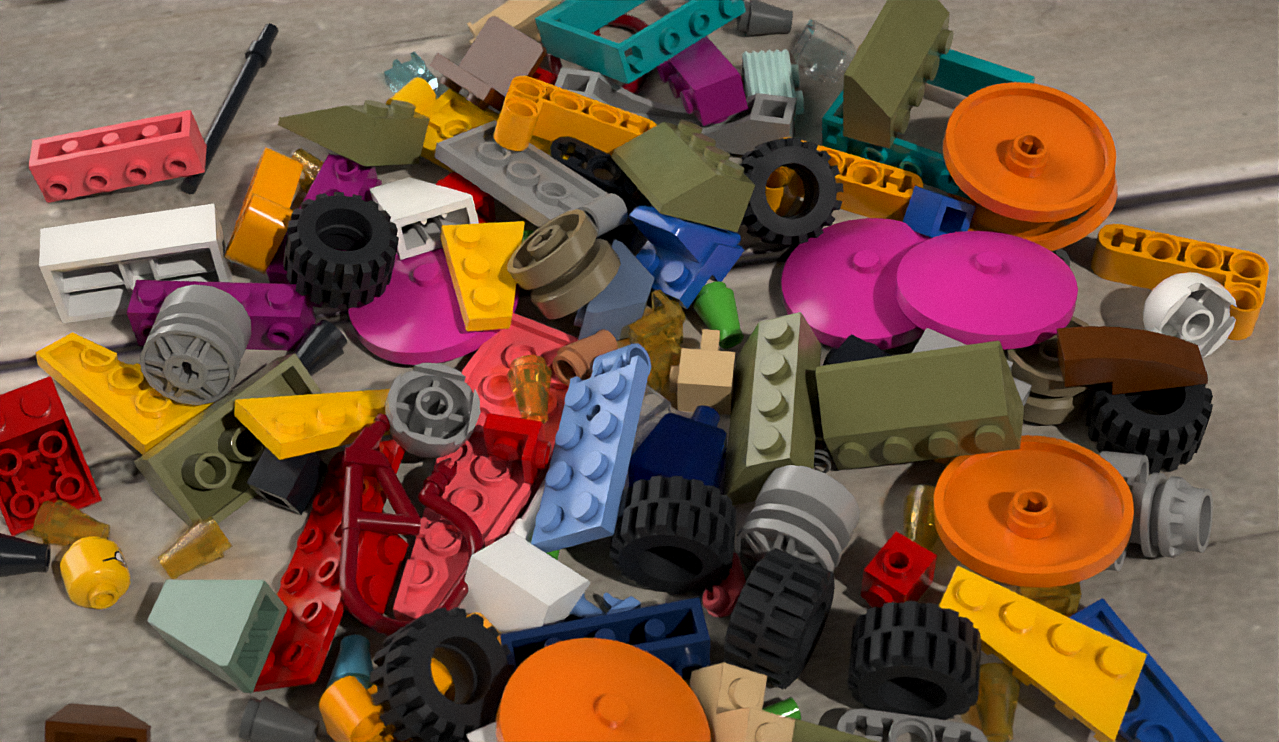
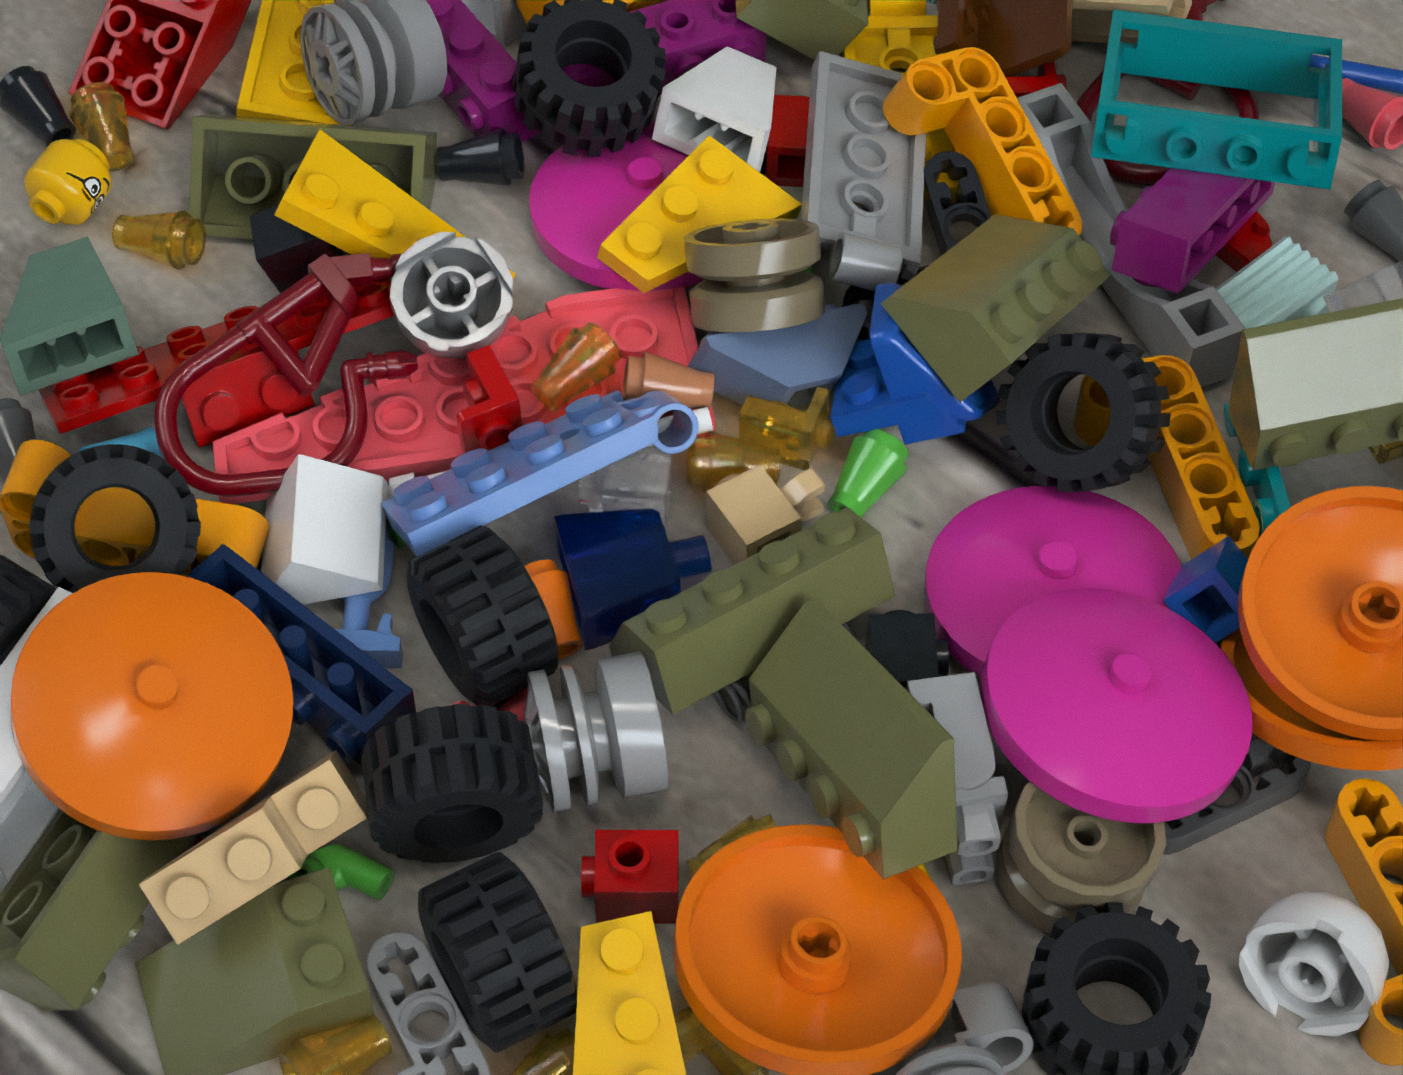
camera: 50 degrees right, 5 degrees up
reddish brown slope [1057,326,1208,395] -> none

